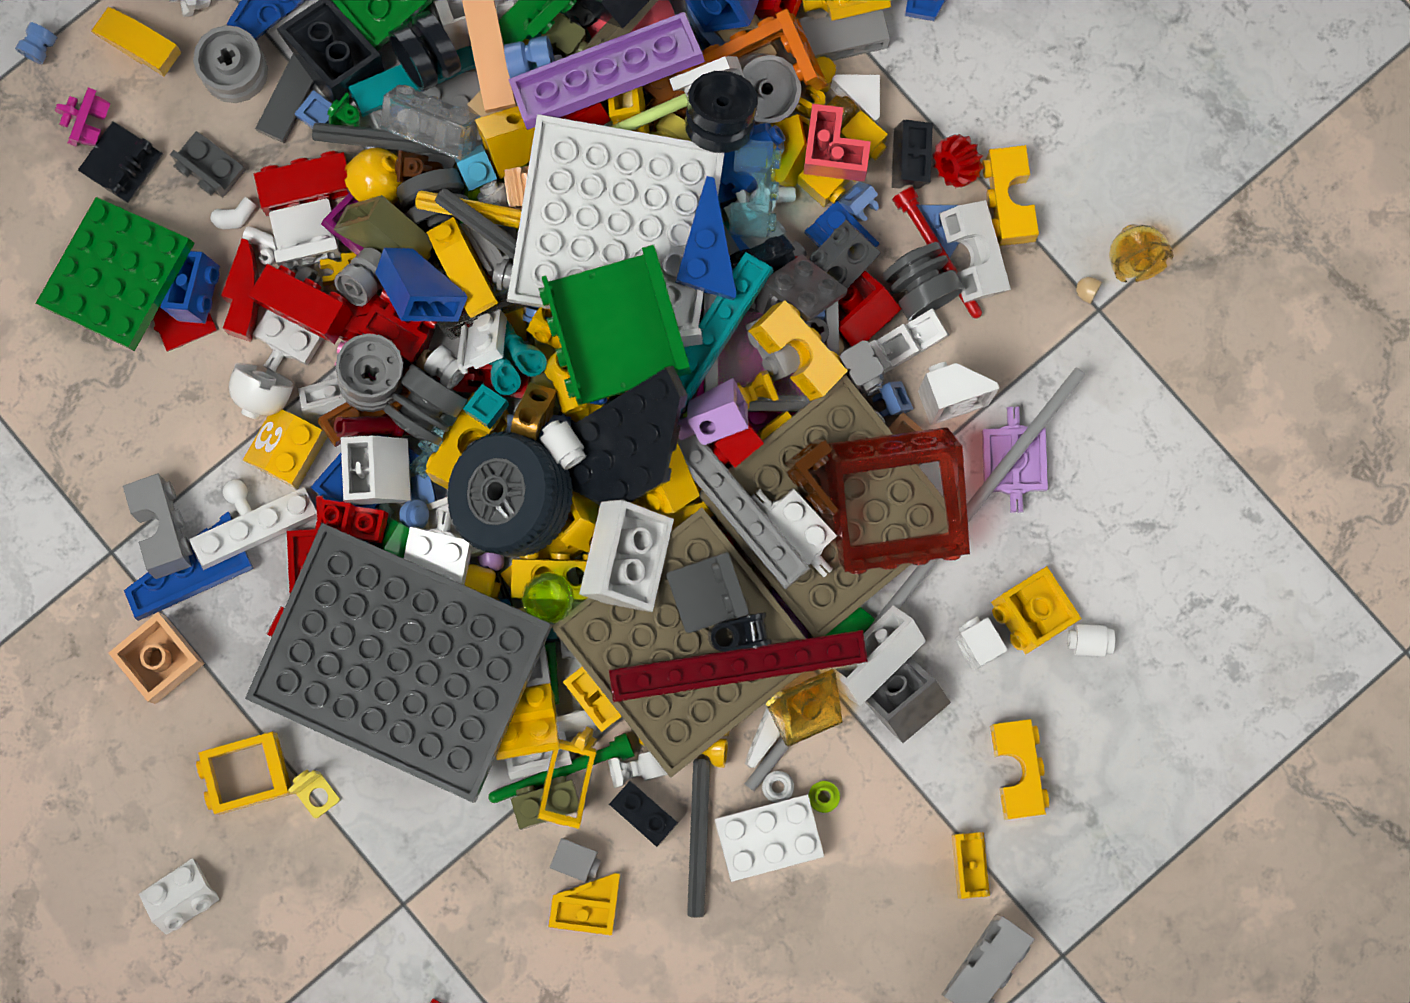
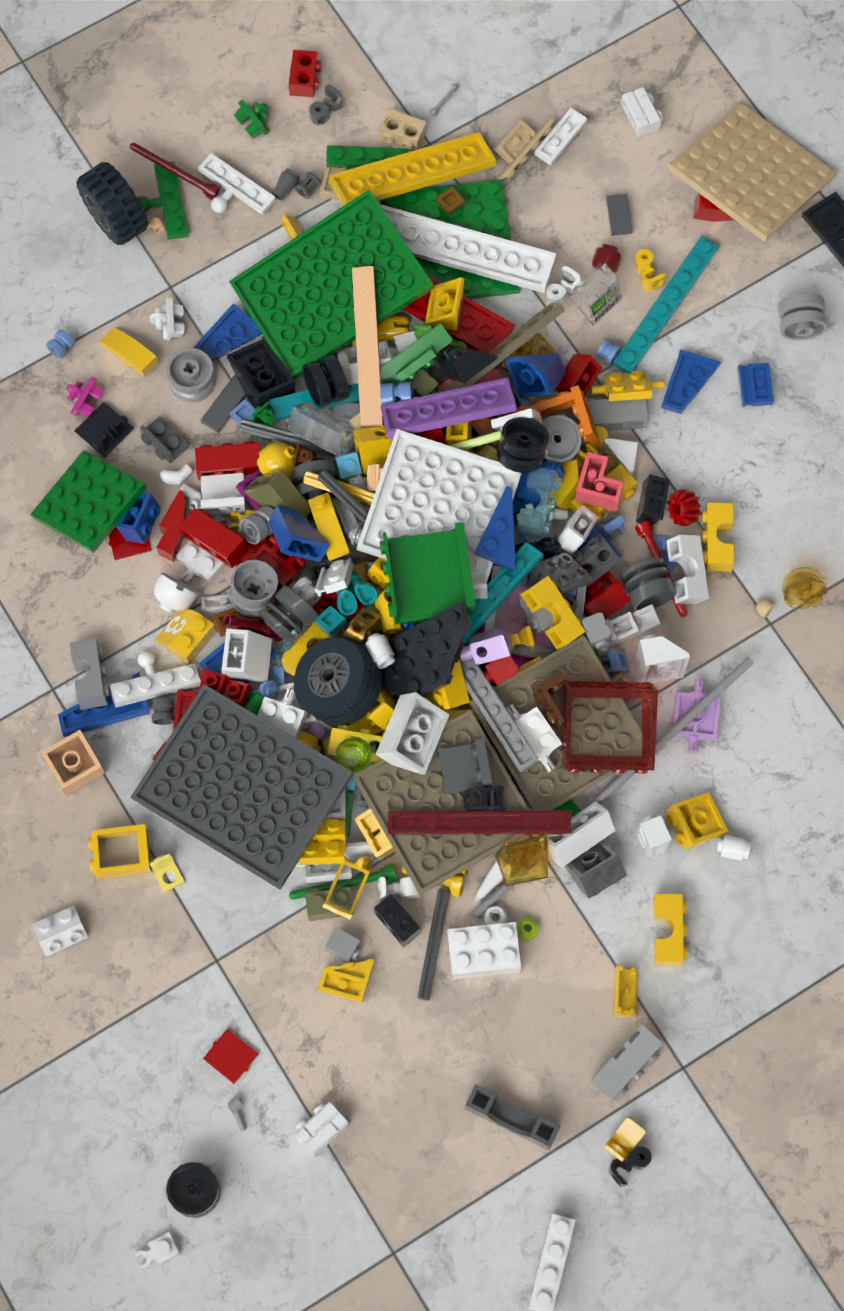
camera: 10 degrees right, 10 degrees down
none -> dark grey wheel [152,697,174,725]
none -> white brick [557,506,598,555]

